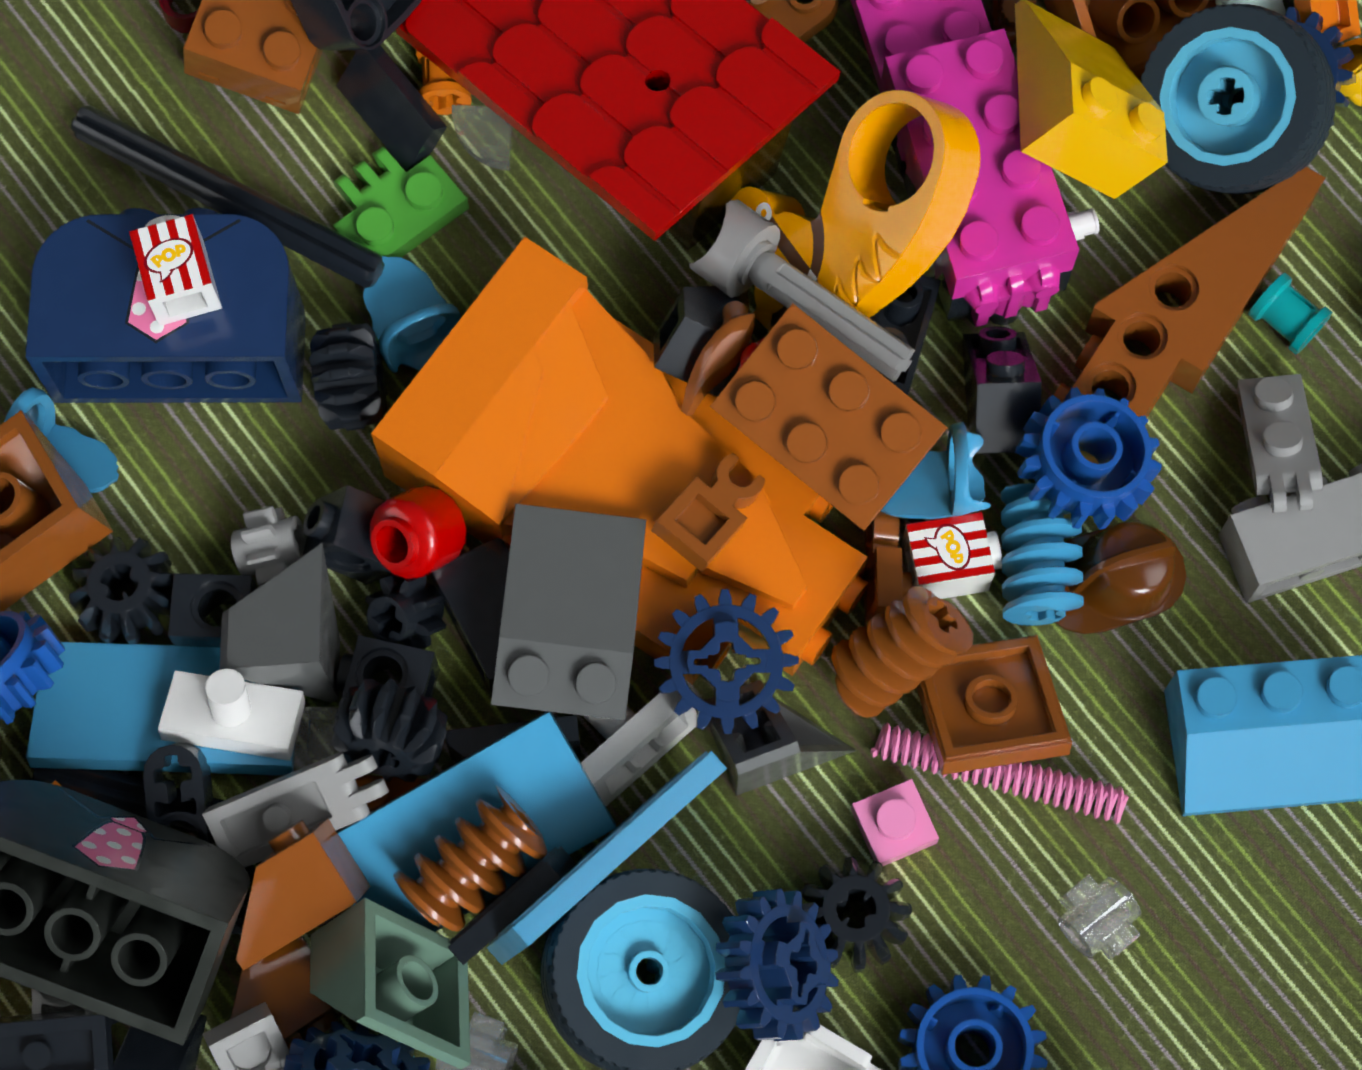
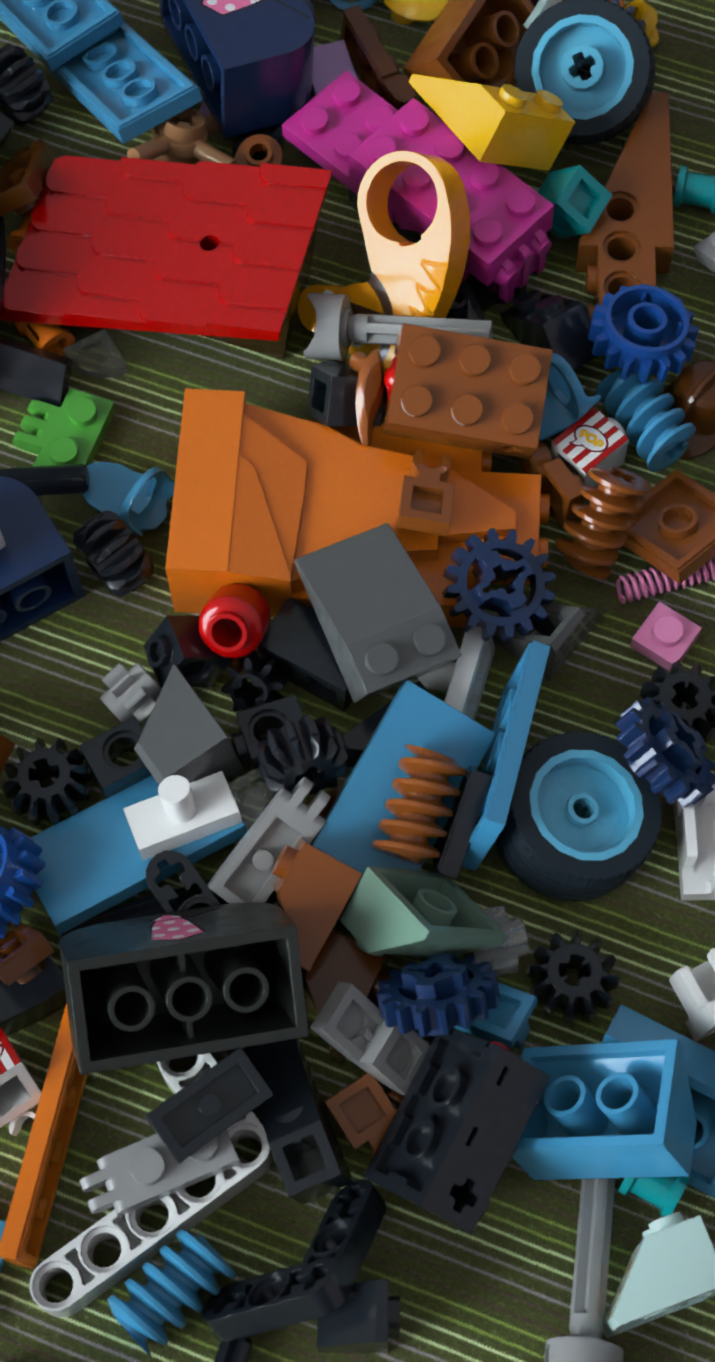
camera: 30 degrees left, 5 degrees down
none -> teal brick [538,165,613,239]

